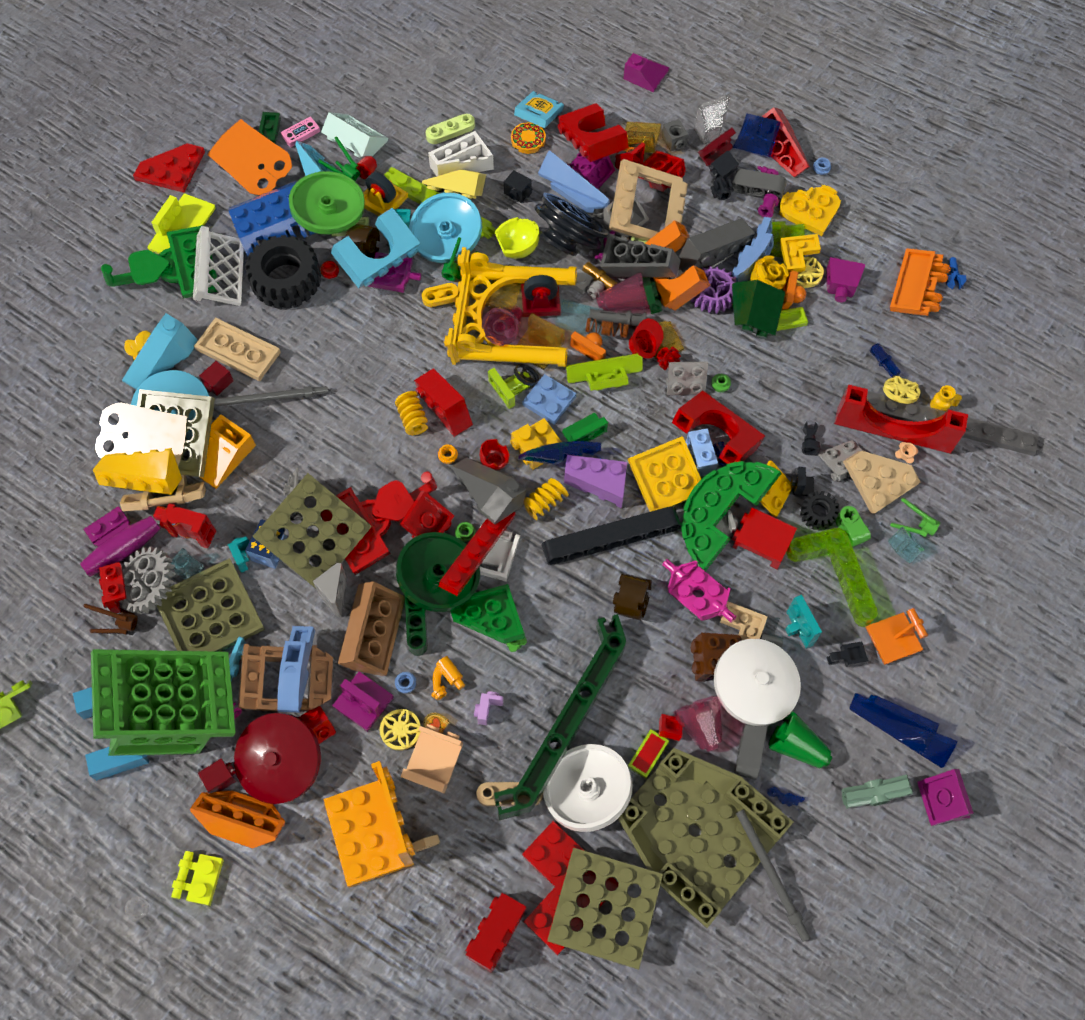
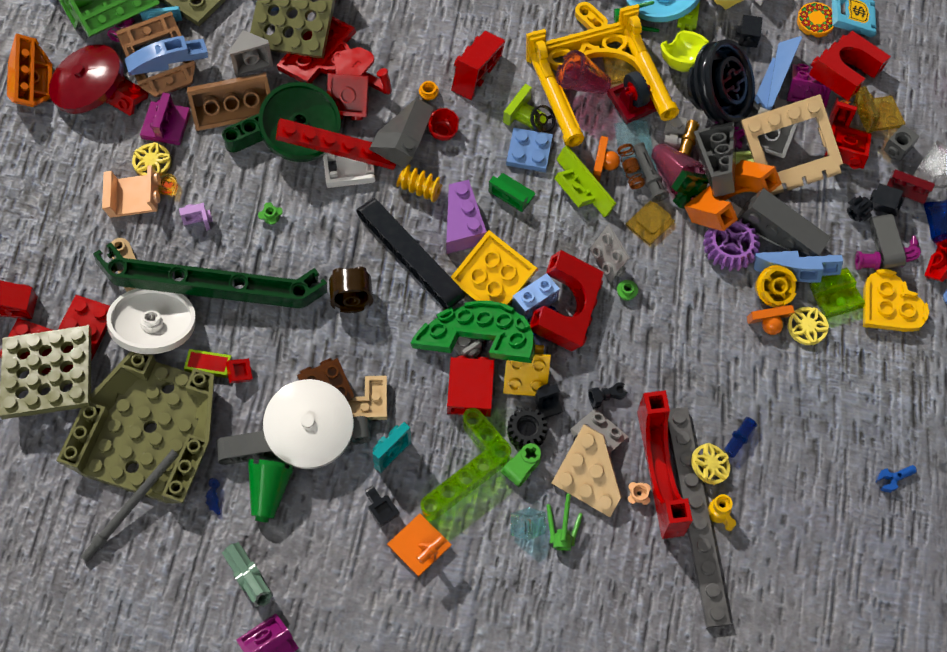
camera: 65 degrees right, 0 degrees up
dark red brick [198,758,237,793] -> none
light orange bracket [323,761,415,888] -> none
yellow piece [395,391,428,436] -> none
medium blue plate [395,672,416,694] -> none
tan tile [412,834,440,853] -> none
light orange plant [431,656,465,701] -> none
green plate [450,584,525,644] -> none
bright green plate [455,522,476,542] -> none
yellow plate [510,418,566,470] -> none
clear yellow bracket [517,314,565,370] -> none
clear blue slope [519,441,601,465] -> none
red piece [628,318,664,359] -> none
red gear [657,346,681,370] -> none
dark pink plate [662,559,737,623] -> none
clear pink cone [673,696,722,752] -> none
dark green slope [732,280,786,339] -> none
lime tile [777,307,808,331] -> none
yellow plate [780,234,821,273] -> none
magenta torso [826,257,865,303] -> none
clear blue wedge [849,693,958,768] -> none
orange hinge [890,248,951,316] -> none

